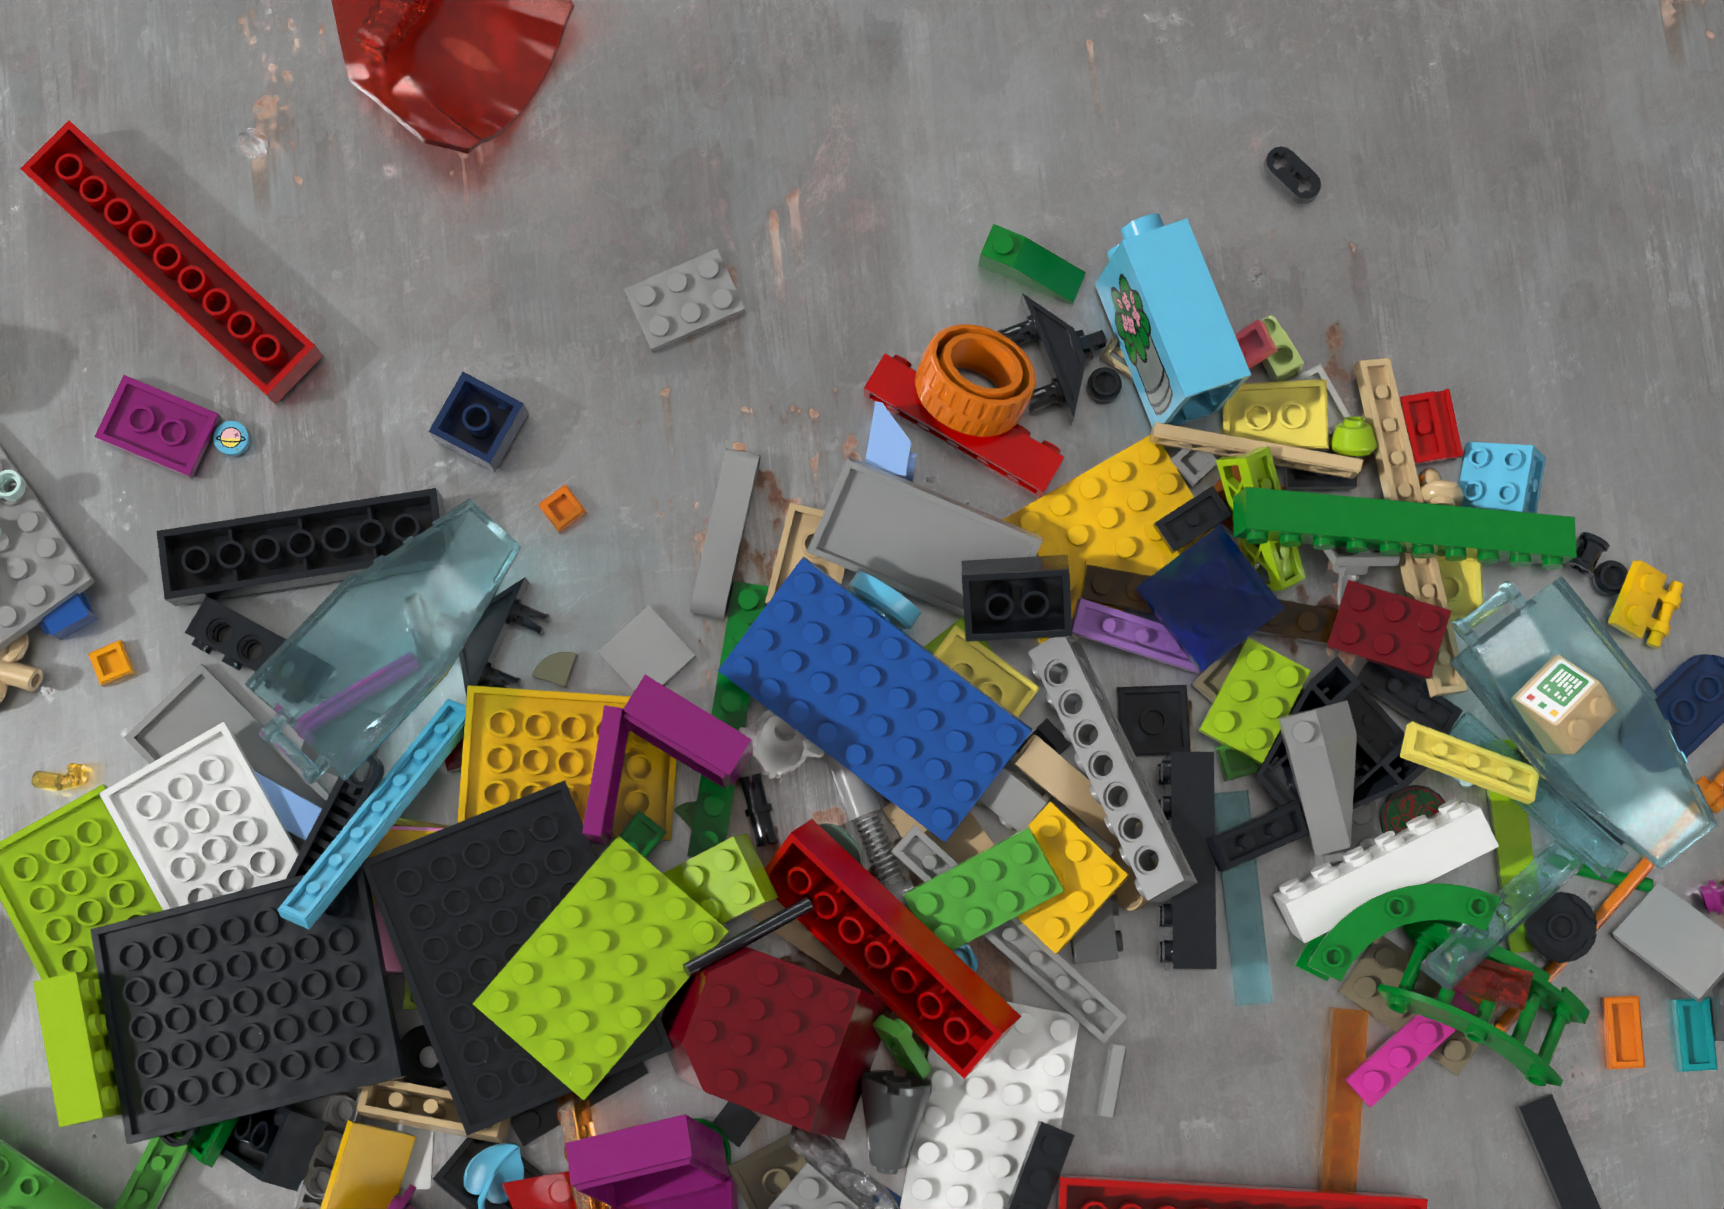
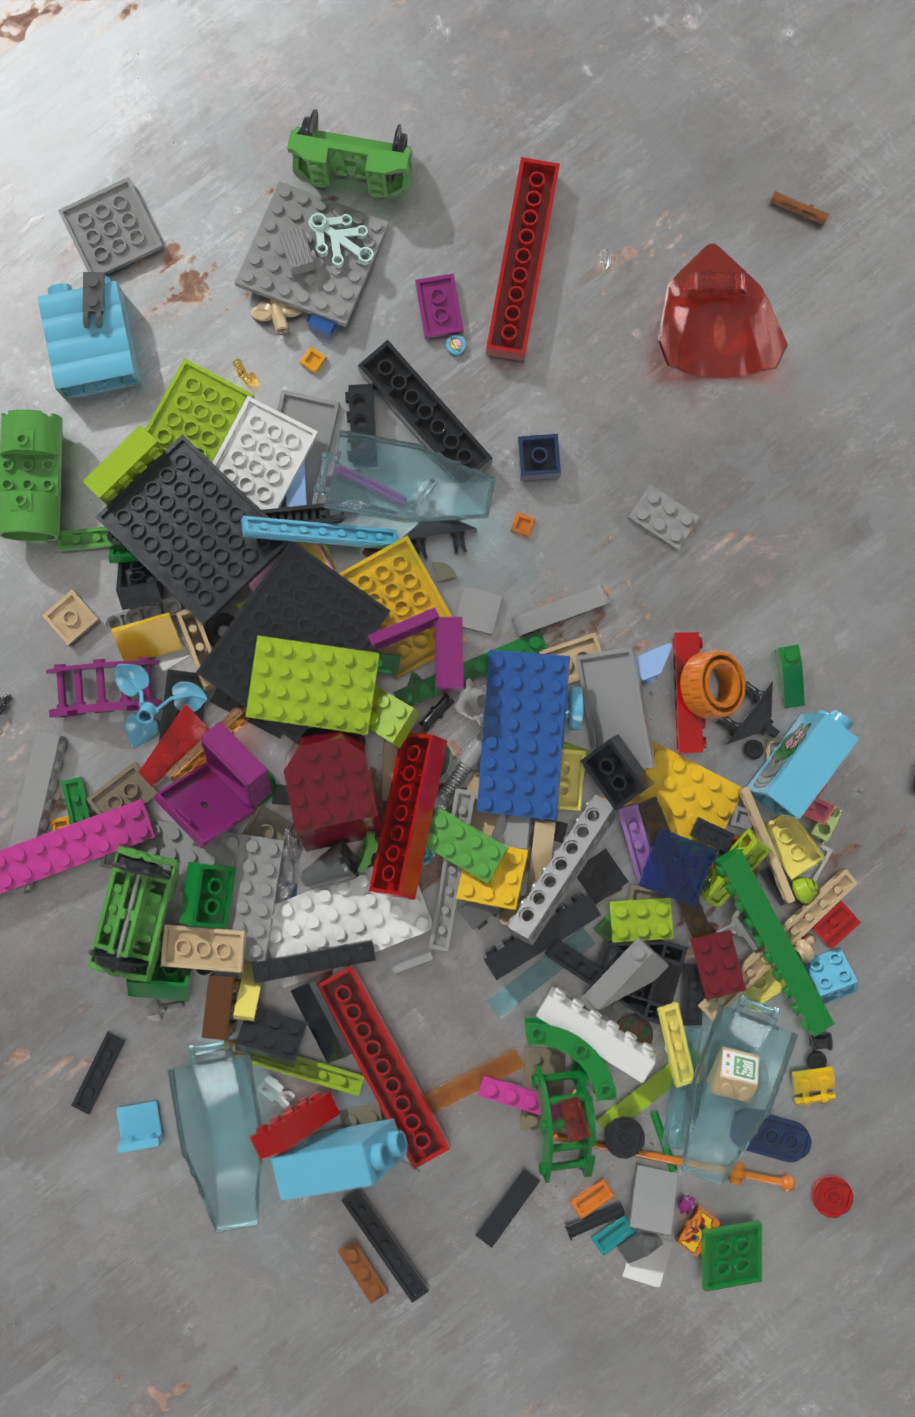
camera: 60 degrees right, 5 degrees up
black bar [683,897,813,977] -> none
clear light blue tile [1420,840,1585,991] -> none
none -> black axle [564,1203,625,1241]

